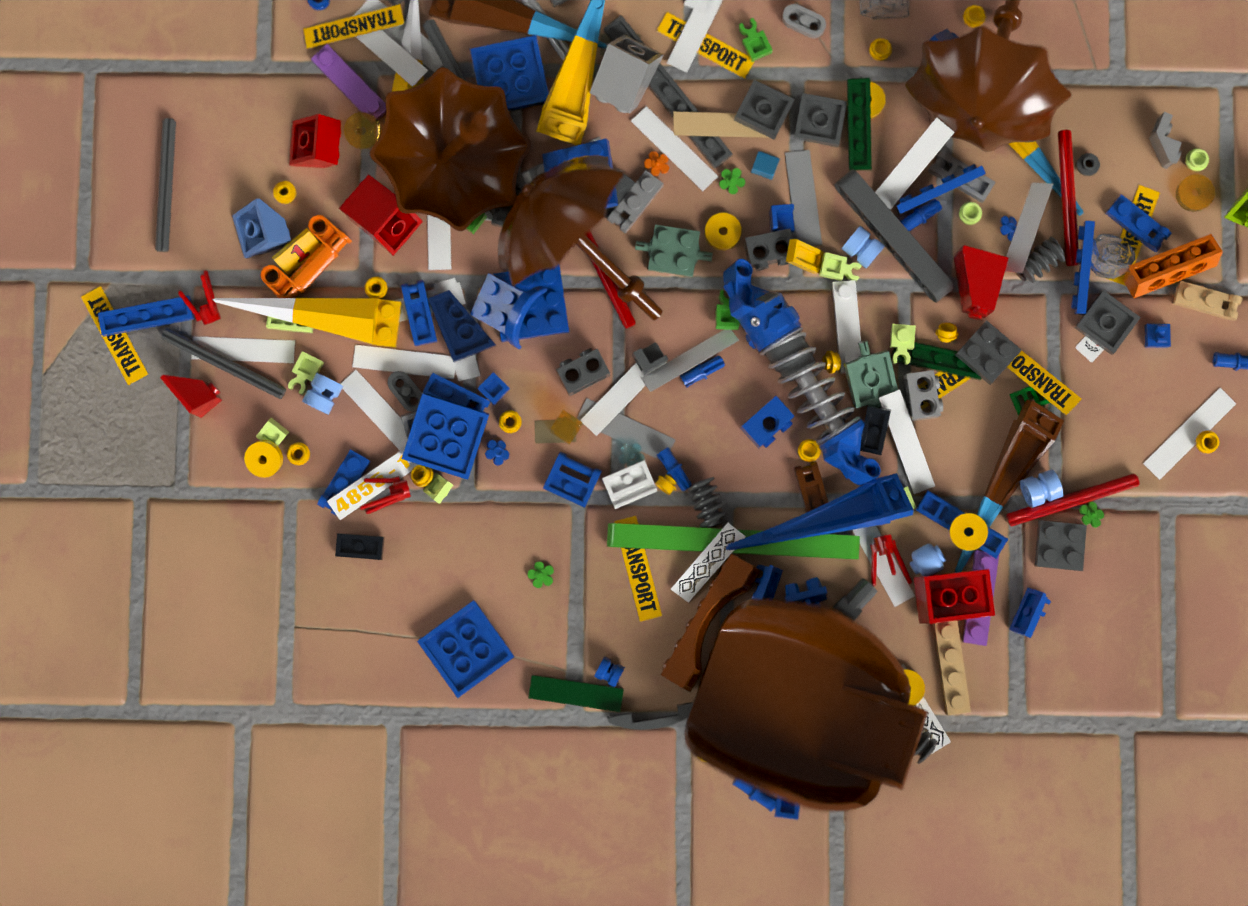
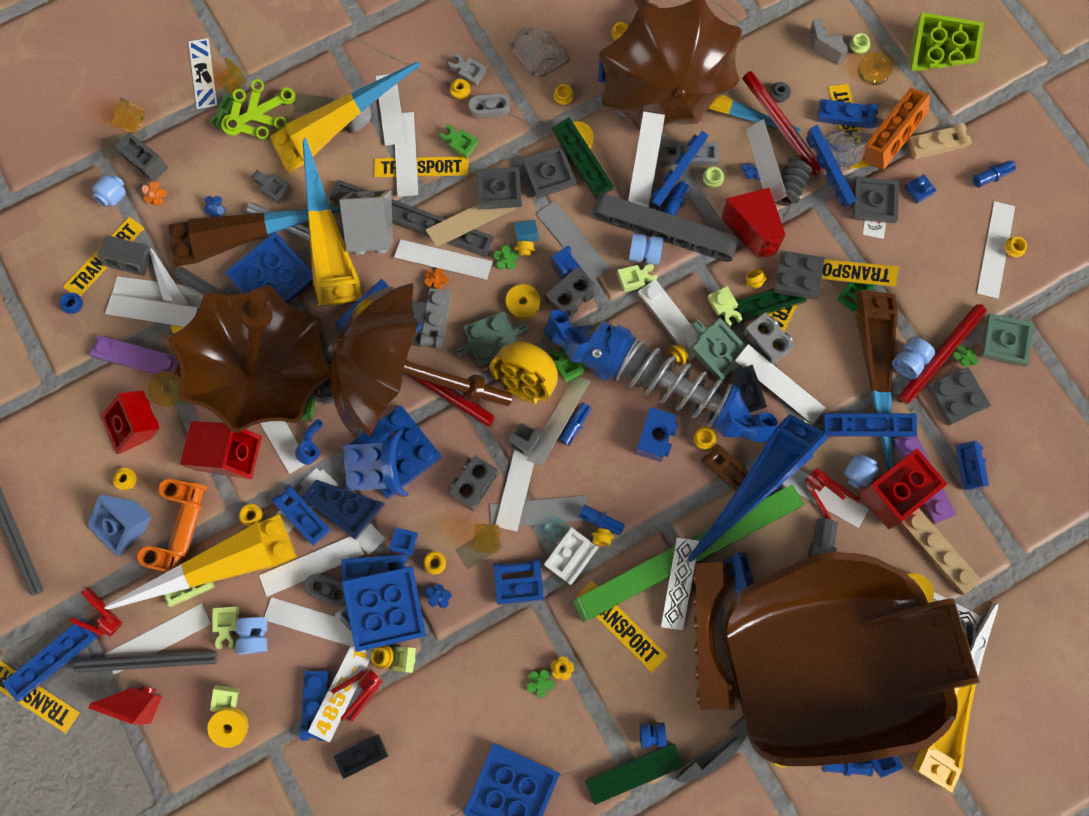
camera: 30 degrees left, 10 degrees down
yellow tile [272,228,321,275] -> none
yellow plate [287,442,310,466] -> none
yellow sticker [303,4,404,49] -> none
dark grey piece [688,477,729,528] -> none
blue hips [785,577,828,606] -> none
yellow tile [786,239,824,274] -> none
yellow piece [949,513,988,551] -> none
none -> blue plate [295,419,323,465]
none -> yellow cylinder [489,341,558,404]
none -> yellow plate [514,241,535,256]
none -> yellow plate [550,656,574,680]
none -> yellow plate [912,603,998,792]
none -> sand green plate [981,313,1034,367]

